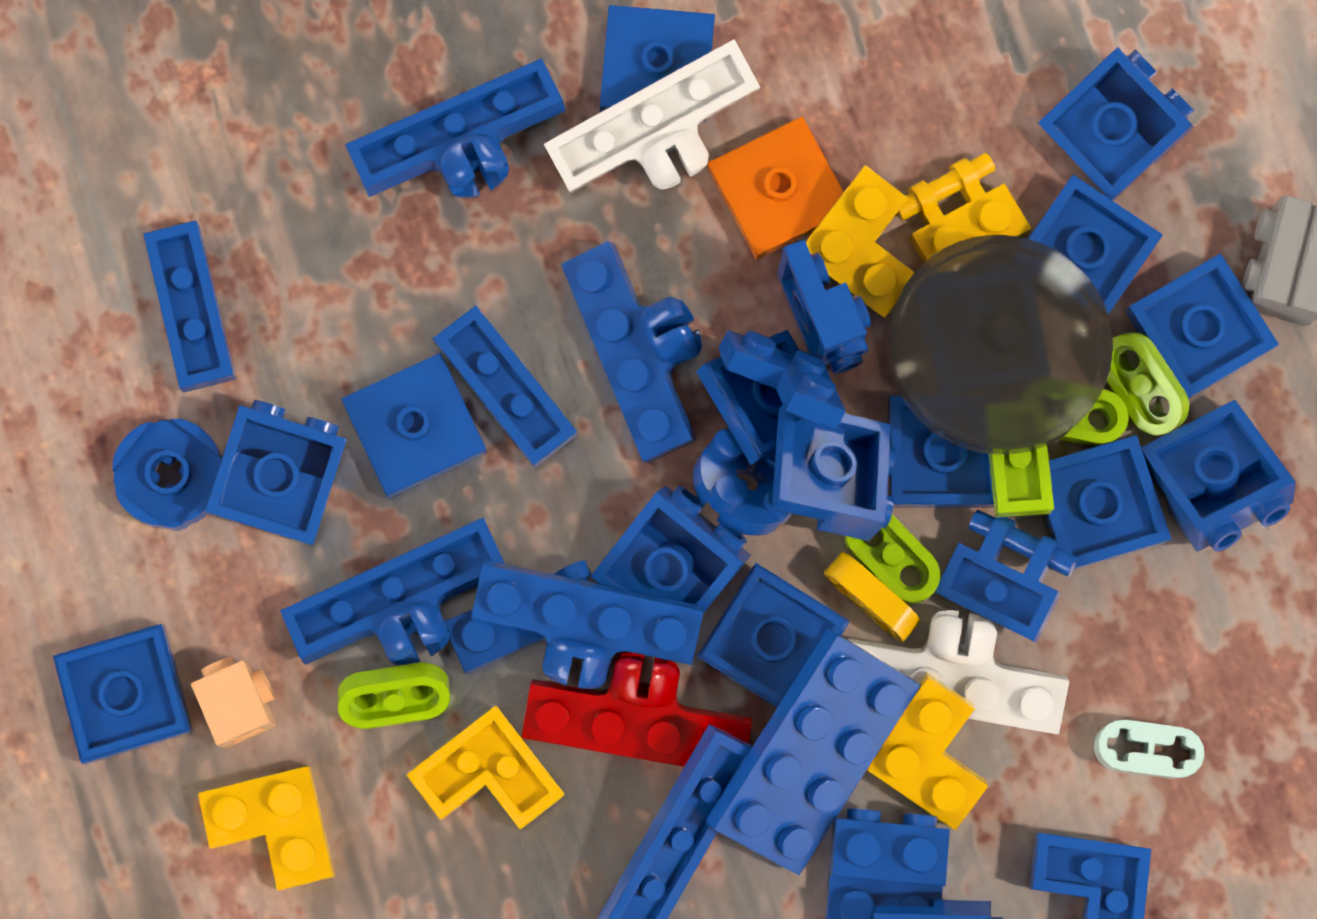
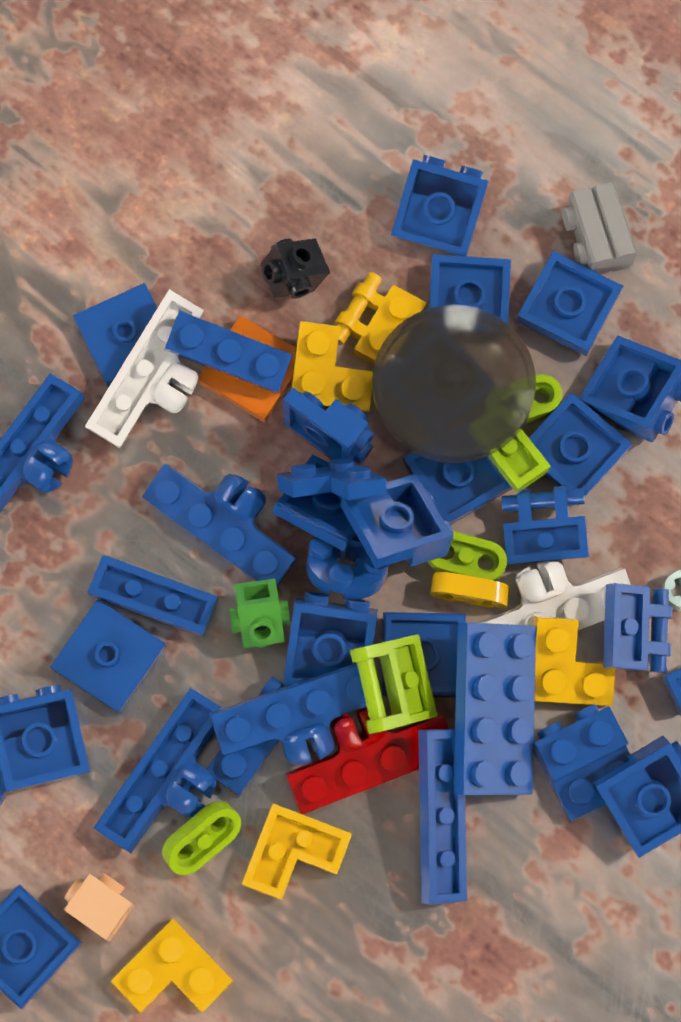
camera: 30 degrees left, 5 degrees down
lime plate [1099,332,1189,435] -> none
none -> blue plate [164,311,292,394]
none -> bright green brick [229,578,291,648]
none -> black brick [260,238,330,299]
none -> lime plate [350,634,438,734]
none -> plate [603,583,672,673]

